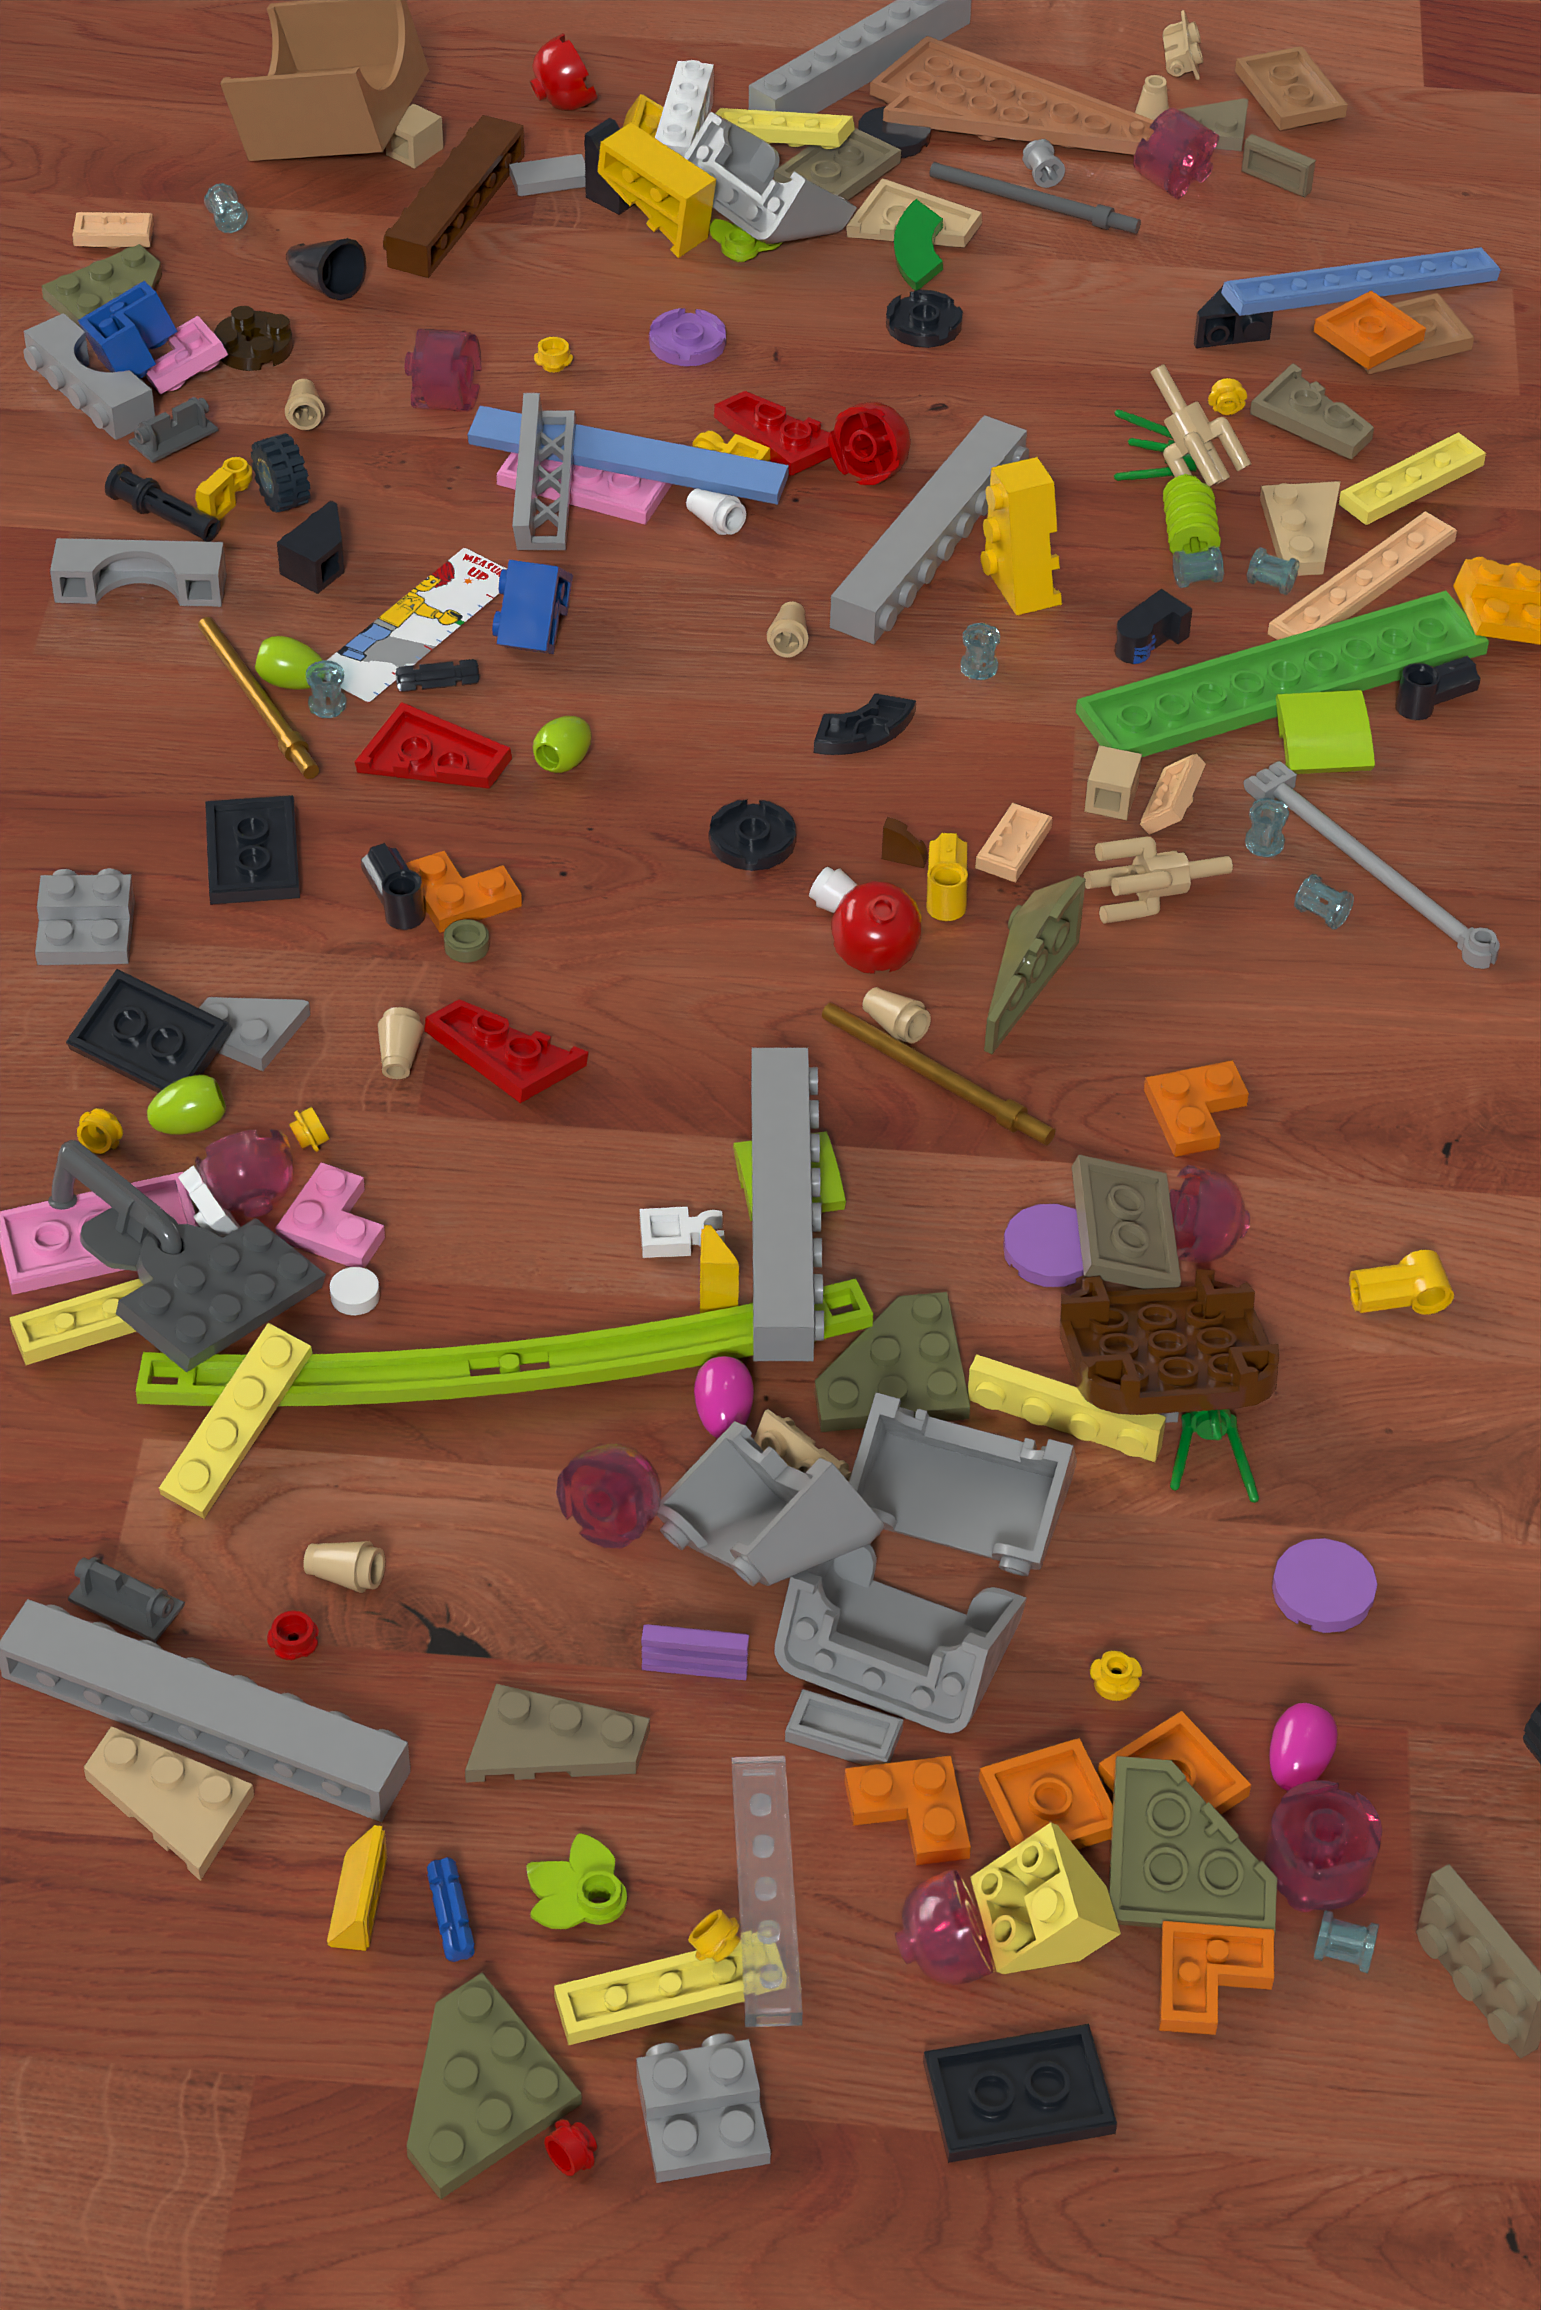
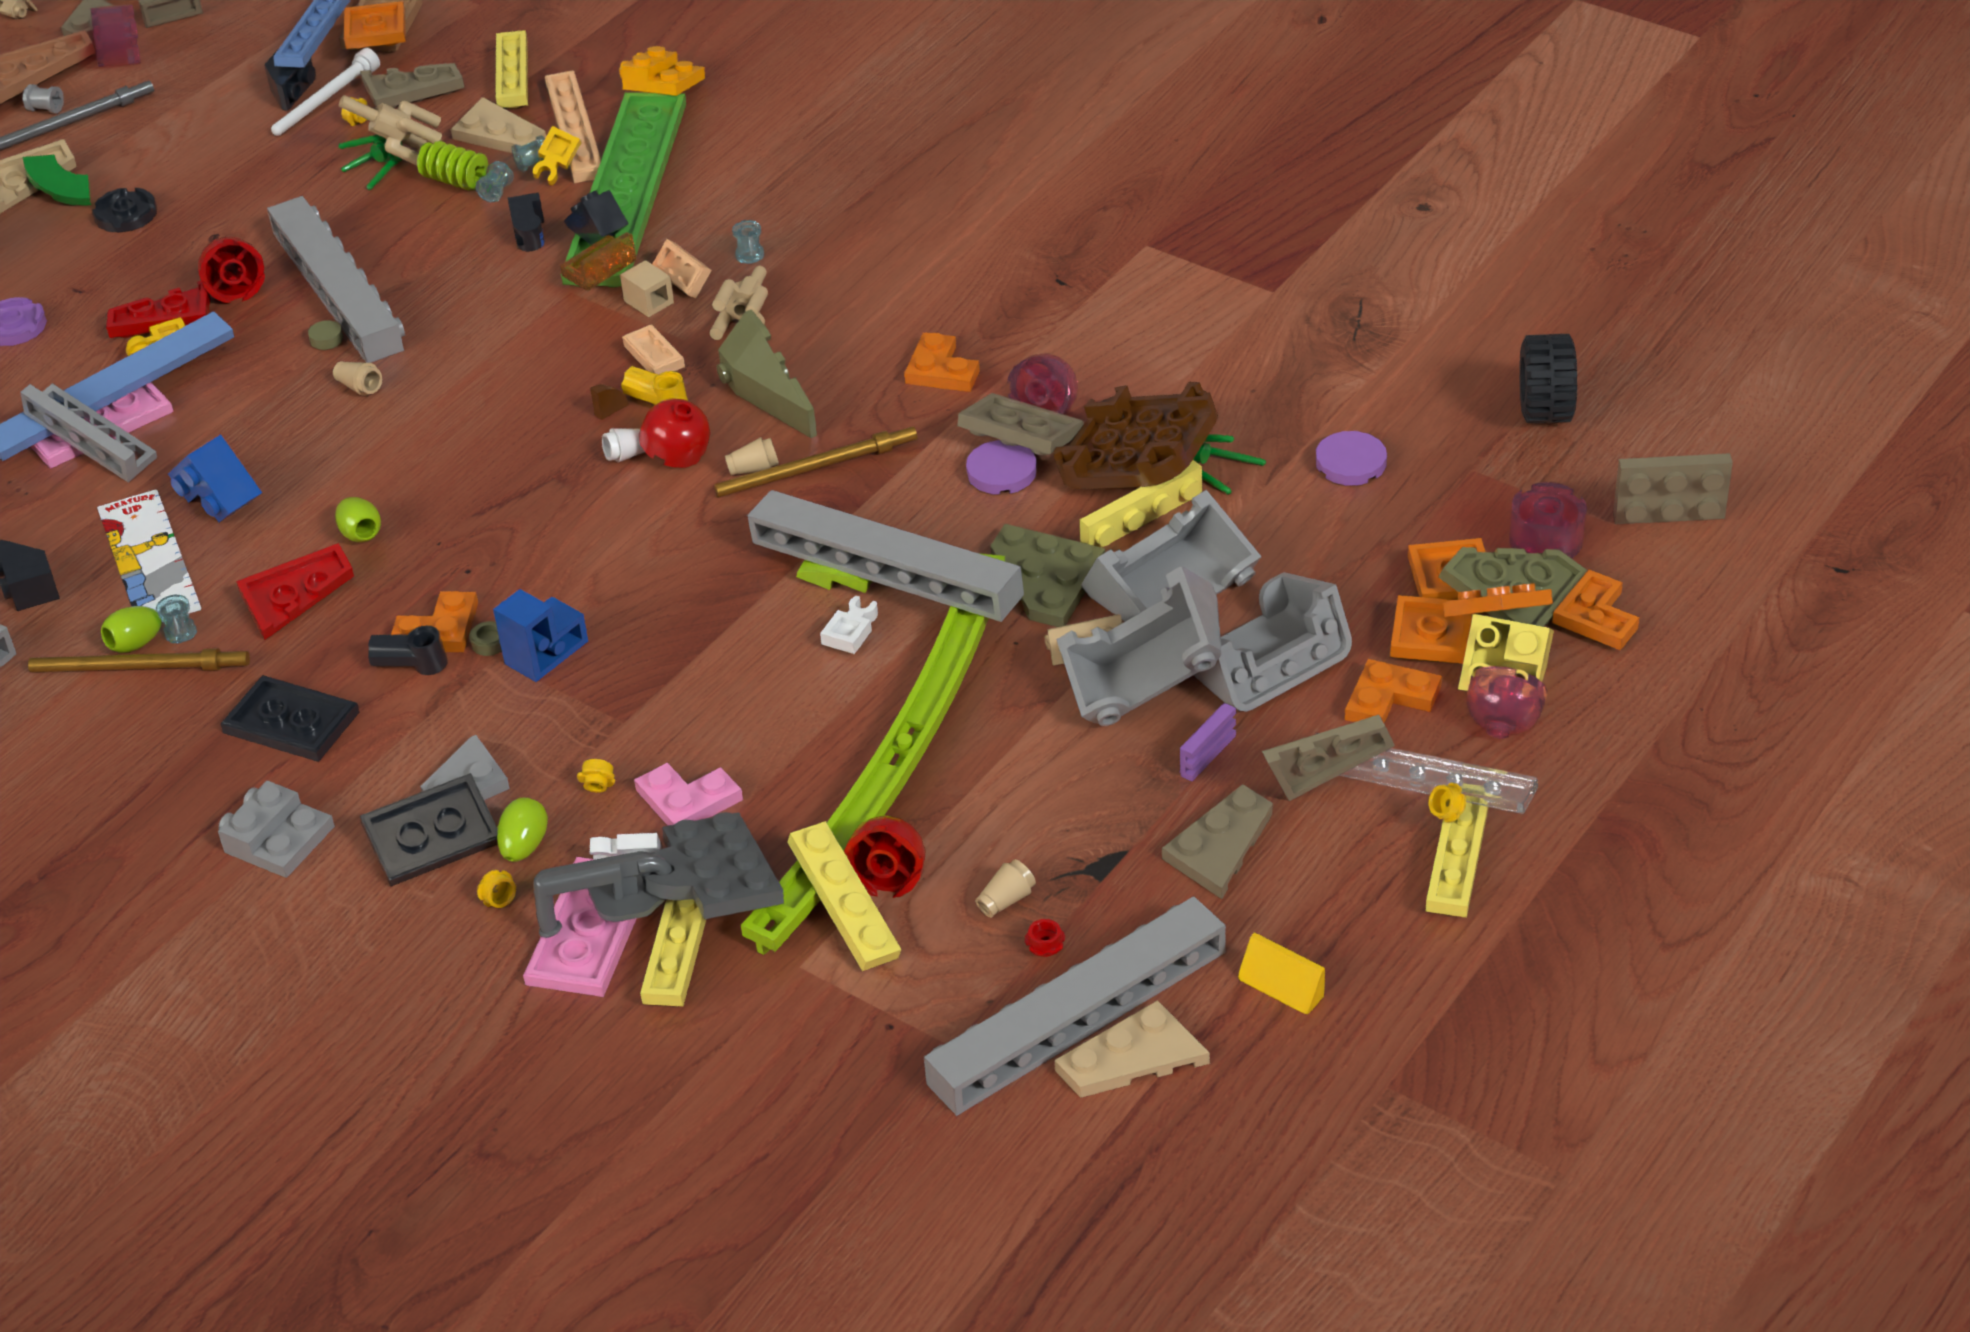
camera: 55 degrees left, 5 degrees down
dark grey hinge [68,1557,185,1643] -> none
clear pink cylinder [195,1129,295,1218] -> none
white tile [330,1267,380,1315] -> none
tan cone [377,1007,424,1079] -> none
black axle [395,659,480,692] -> none
olive plate [406,1973,582,2200] -> none
red wing [424,999,589,1103] -> none
blue axle [427,1857,475,1962] -> none
lime plate [526,1833,627,1929] -> none
red plate [544,2119,597,2176] -> none
clear pink cylinder [556,1443,662,1549] -> none
light grey plate [636,2033,771,2183] -> none
white cone [686,488,746,535] -> none
dark pink animal [694,1356,754,1439] -> none
yellow slope [700,1225,739,1313] -> none
black tile [708,799,796,871] -> none
light grey tile [785,1689,903,1766] -> none
black tile [813,694,916,755] -> none
black tile [923,2024,1117,2163] -> none
clear light blue bush [960,623,1001,680] -> none
yellow wedge [981,457,1062,616] -> none
yellow plate [1090,1651,1142,1701] -> none
tan cone [1135,75,1170,125] -> none
light grey hinge [1243,761,1500,969] -> none
dark pink animal [1269,1703,1338,1792] -> none
lime slope [1276,690,1375,774] -> none
clear light blue bush [1294,874,1354,929] -> none
clear light blue bush [1313,1910,1379,1974] -> none
yellow piece [1349,1250,1454,1315] -> none
black piece [1395,656,1481,720] -> none
none -> white piece [271,48,380,136]
none -> olive tile [308,320,343,350]
none -> blue brick [493,589,588,682]
none -> yellow plate [533,126,581,186]
none -> clear orange bracket [560,232,637,291]
none -> black slope [564,190,629,246]
none -> red cylinder [844,815,926,898]
none -> dark tan wing [1262,715,1395,801]
none -> orange plate [1443,583,1553,617]

